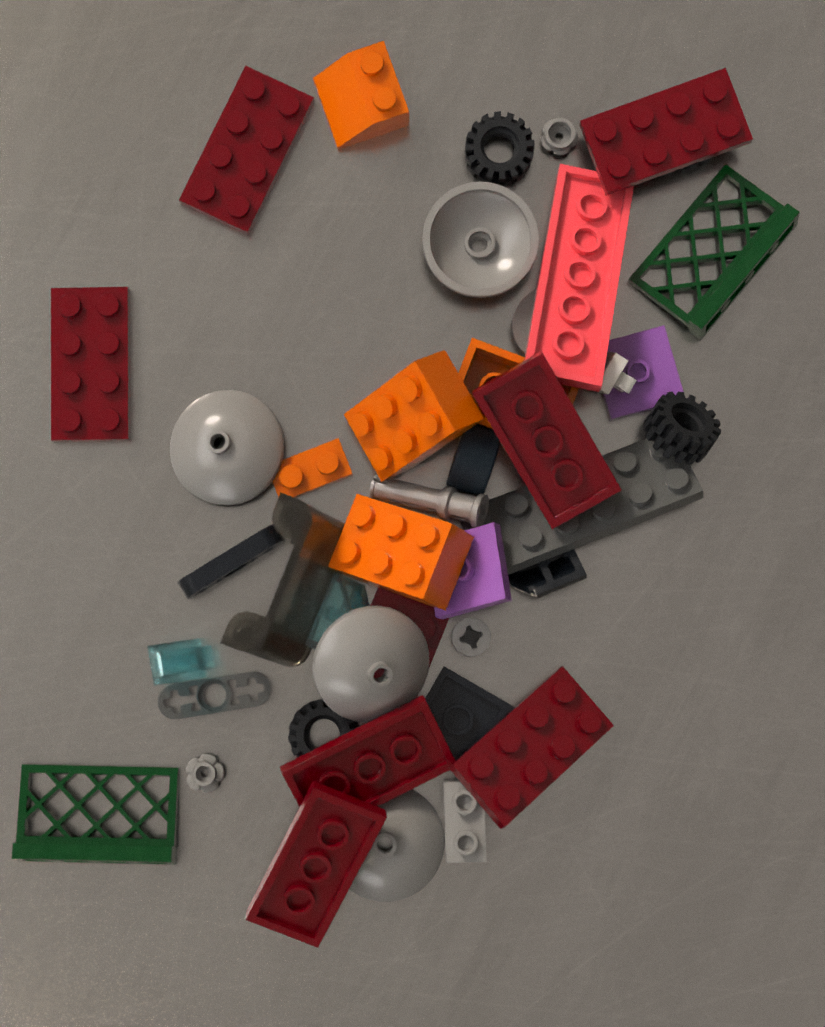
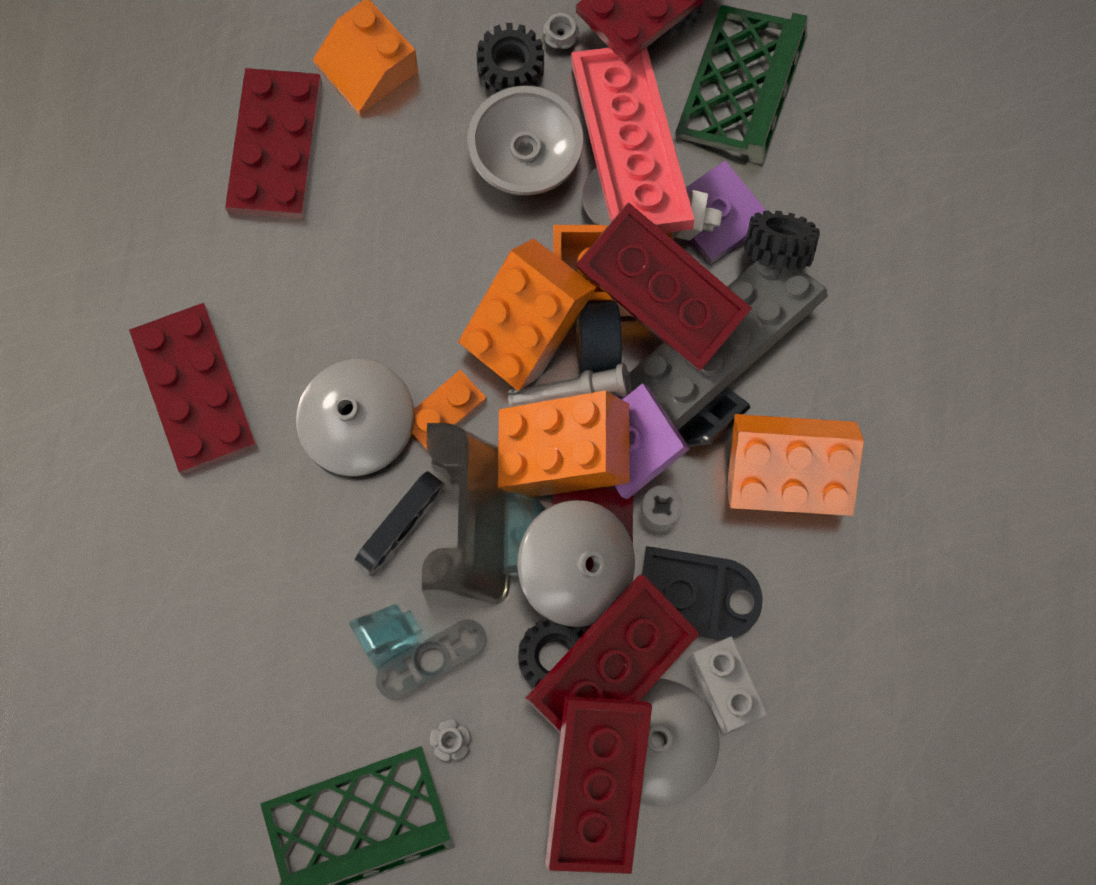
camera: 25 degrees left, 10 degrees down
dark red plate [448,666,614,829] -> none
none -> orange brick [727,414,864,516]

